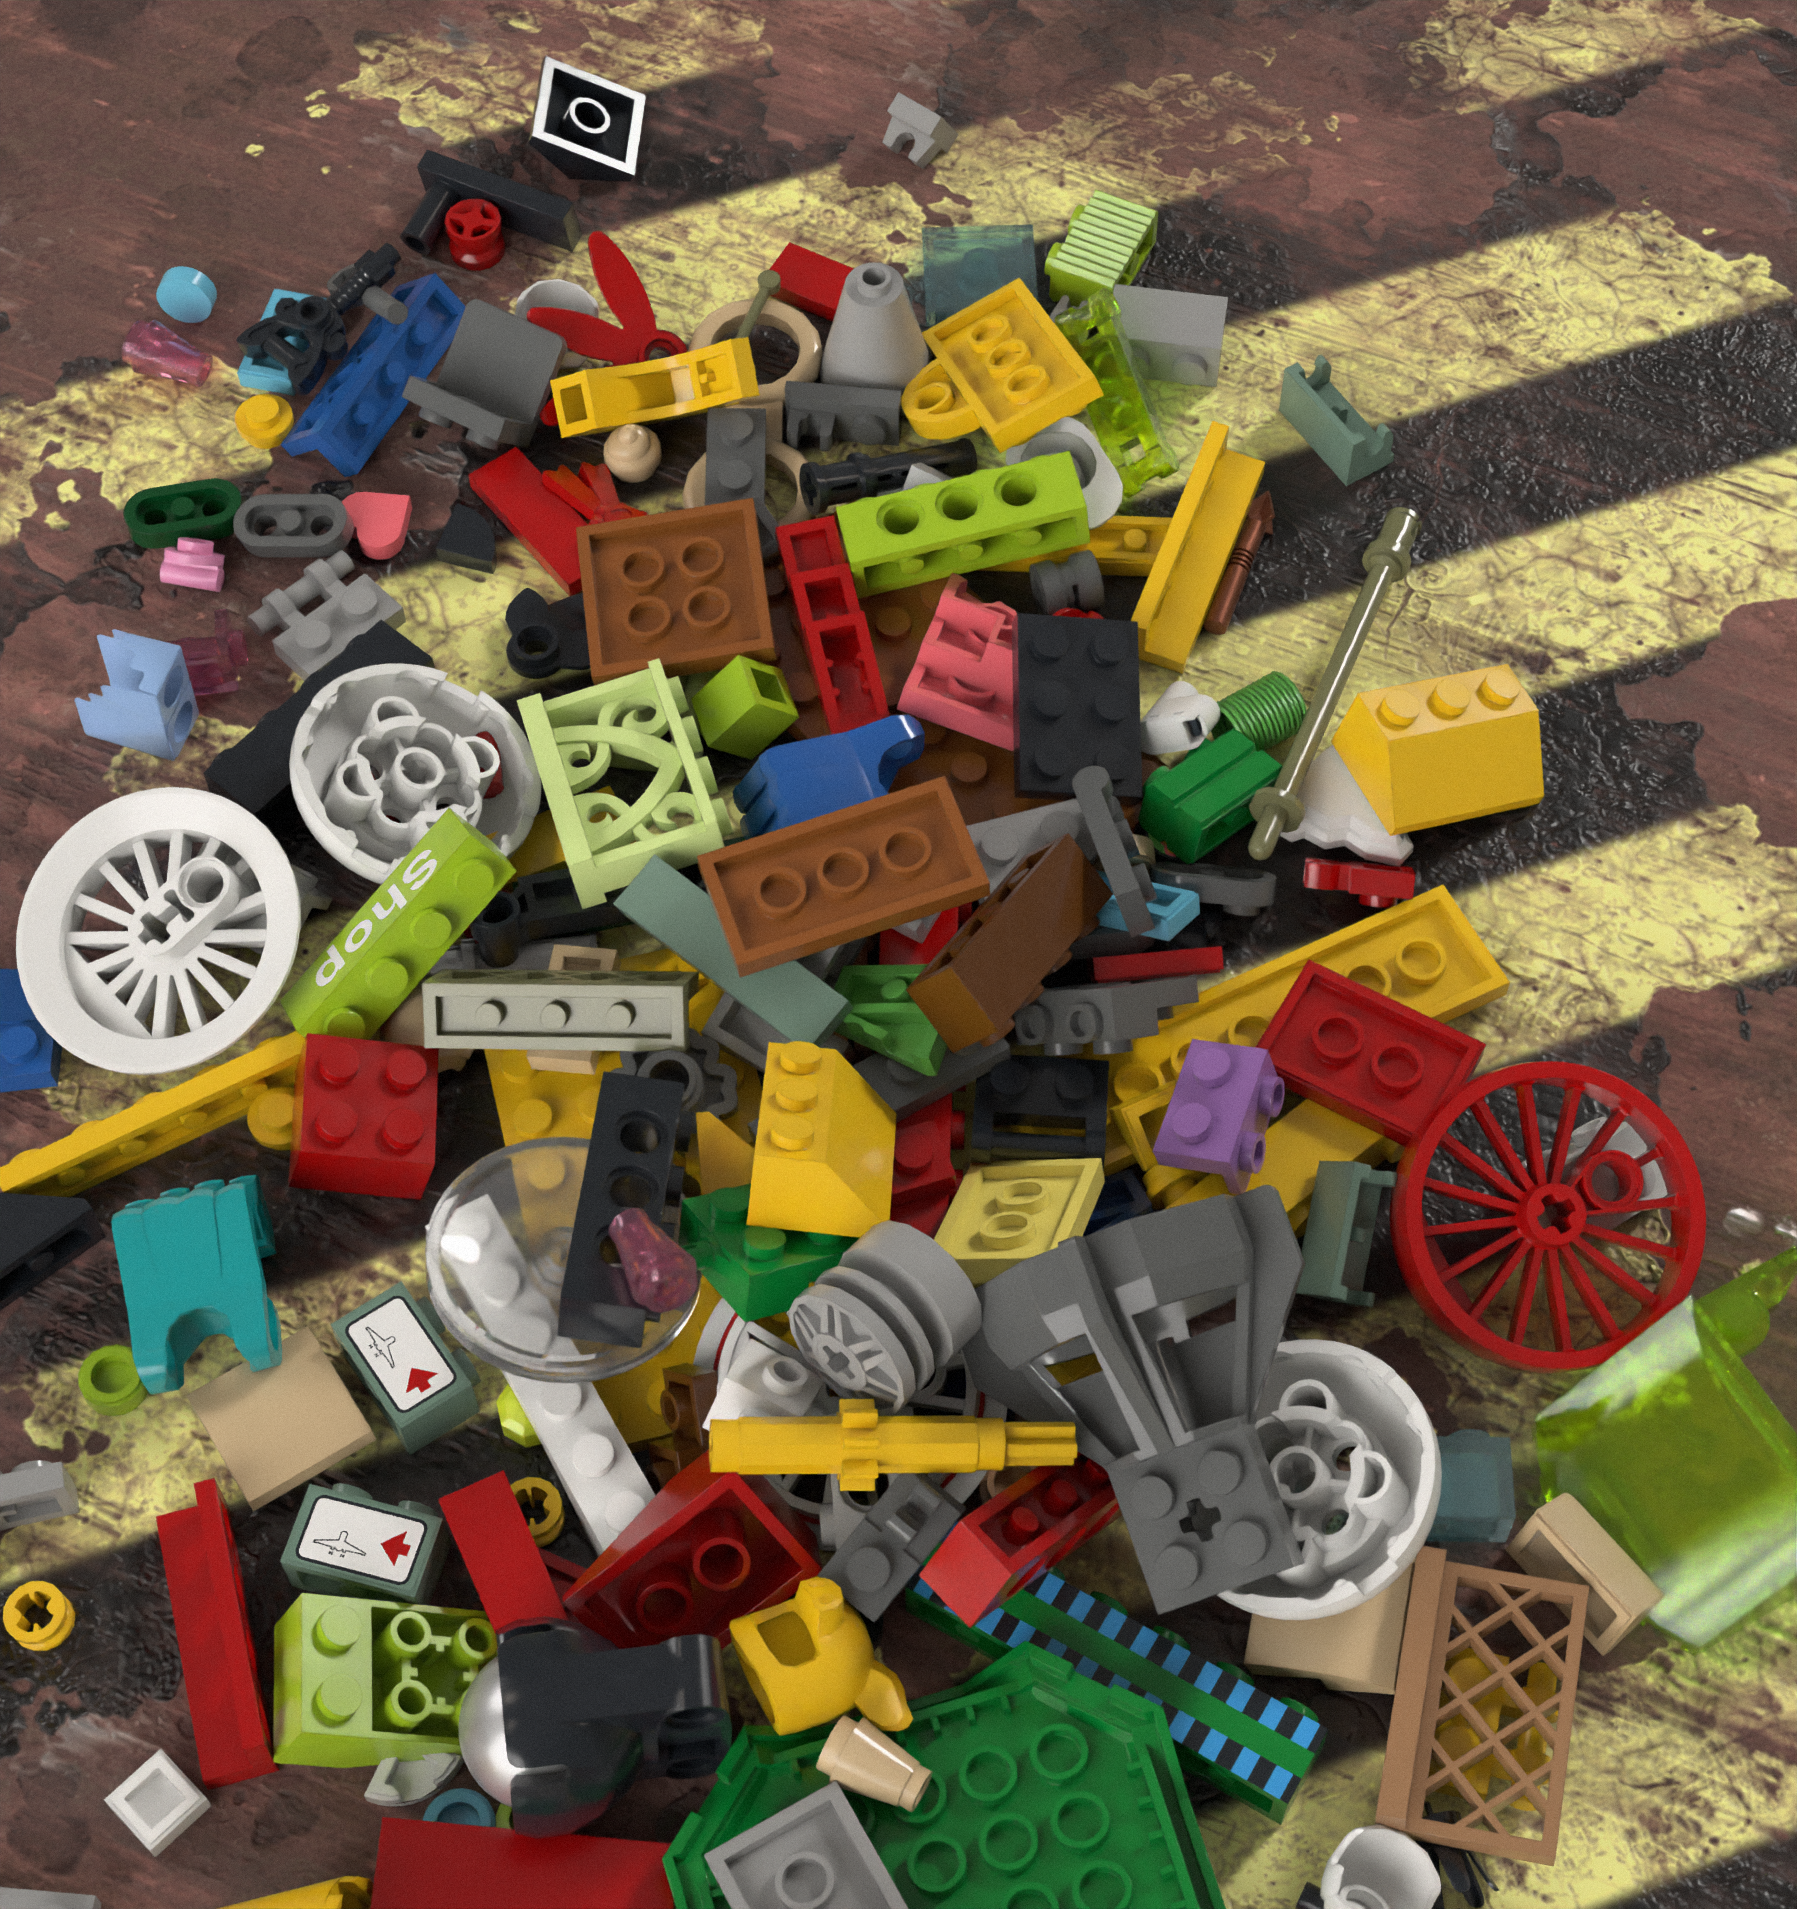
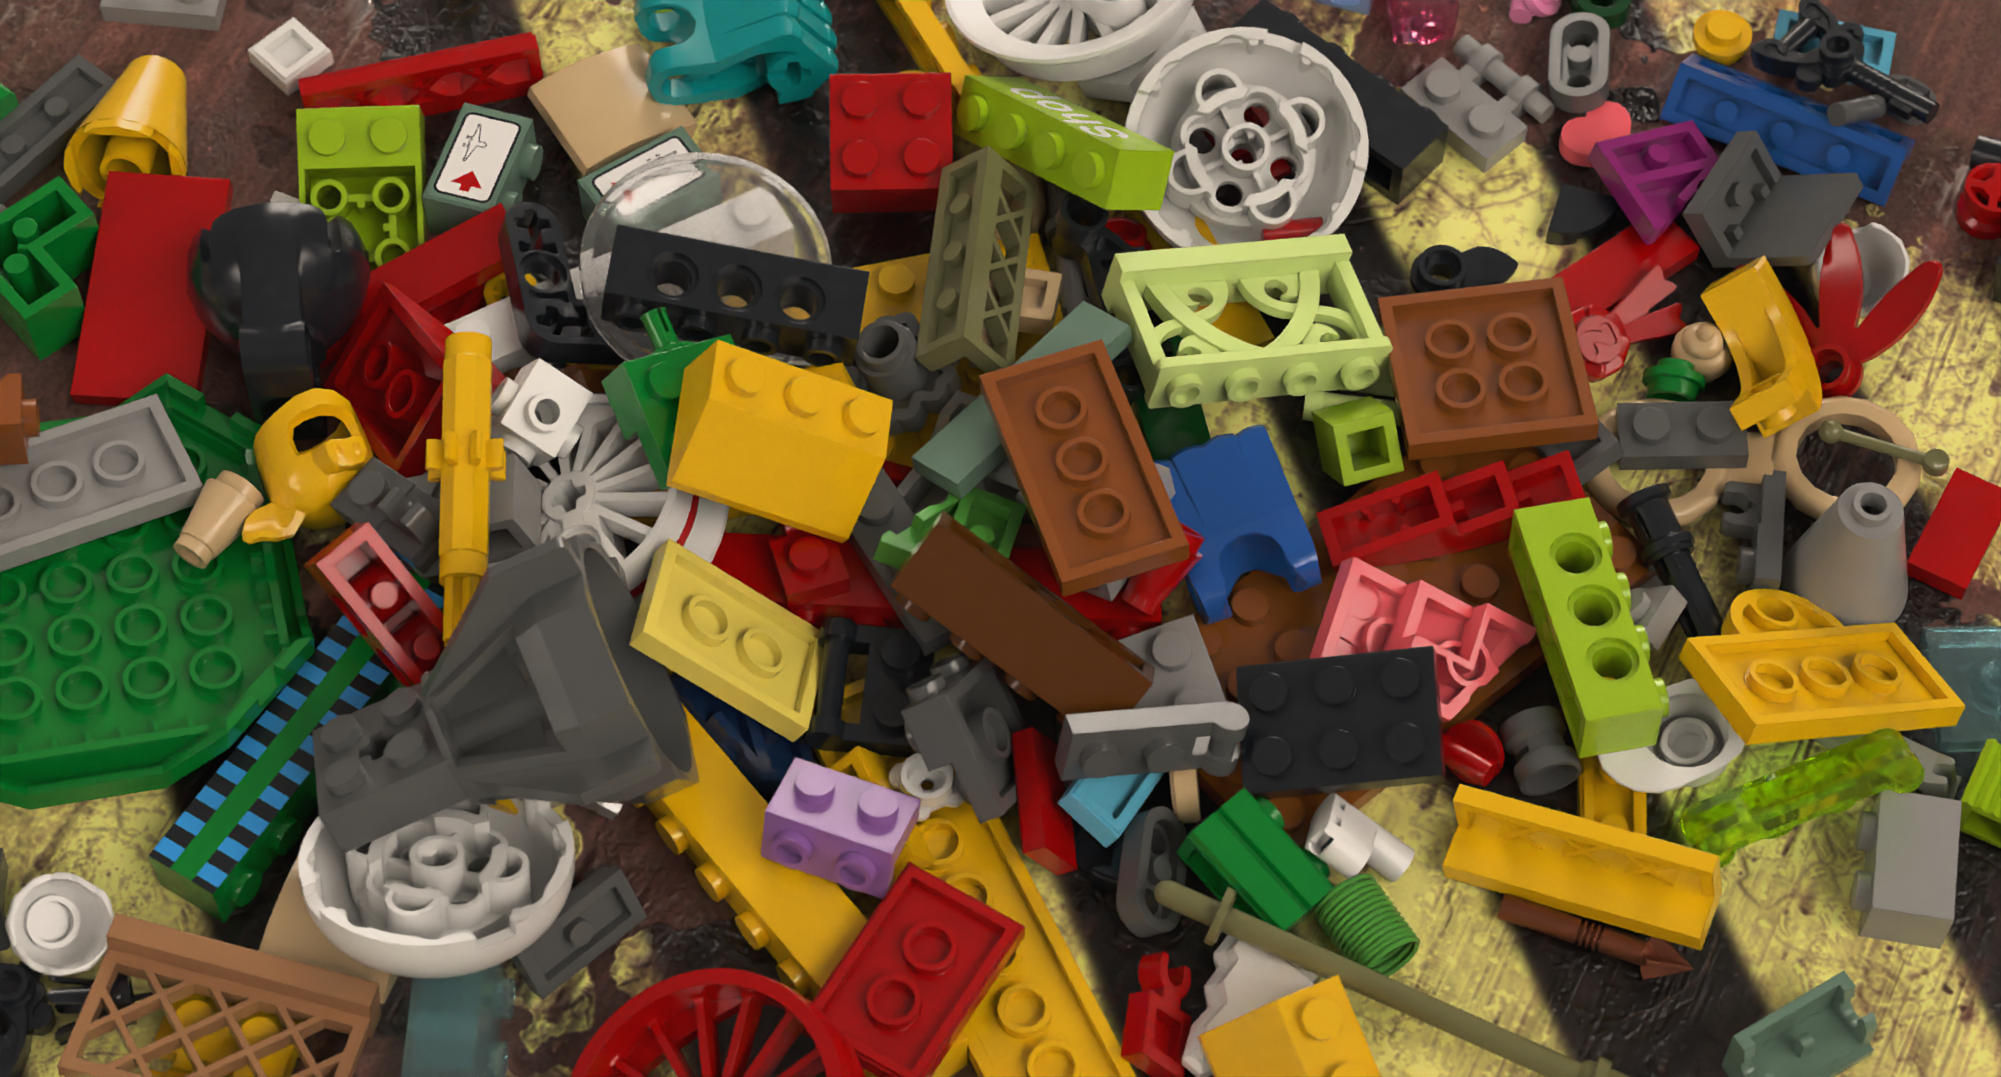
camera: 90 degrees right, 0 degrees up
clear pink cone [609,1208,698,1313] -> none
light grey wheel [788,1220,983,1416] -> none
sand green hinge [1296,1161,1398,1308] -> none
none -> black beam [498,202,684,365]
none -> white plate [889,753,964,821]
none -> magenta wing [1587,120,1719,245]
none -> green plate [1642,358,1706,402]

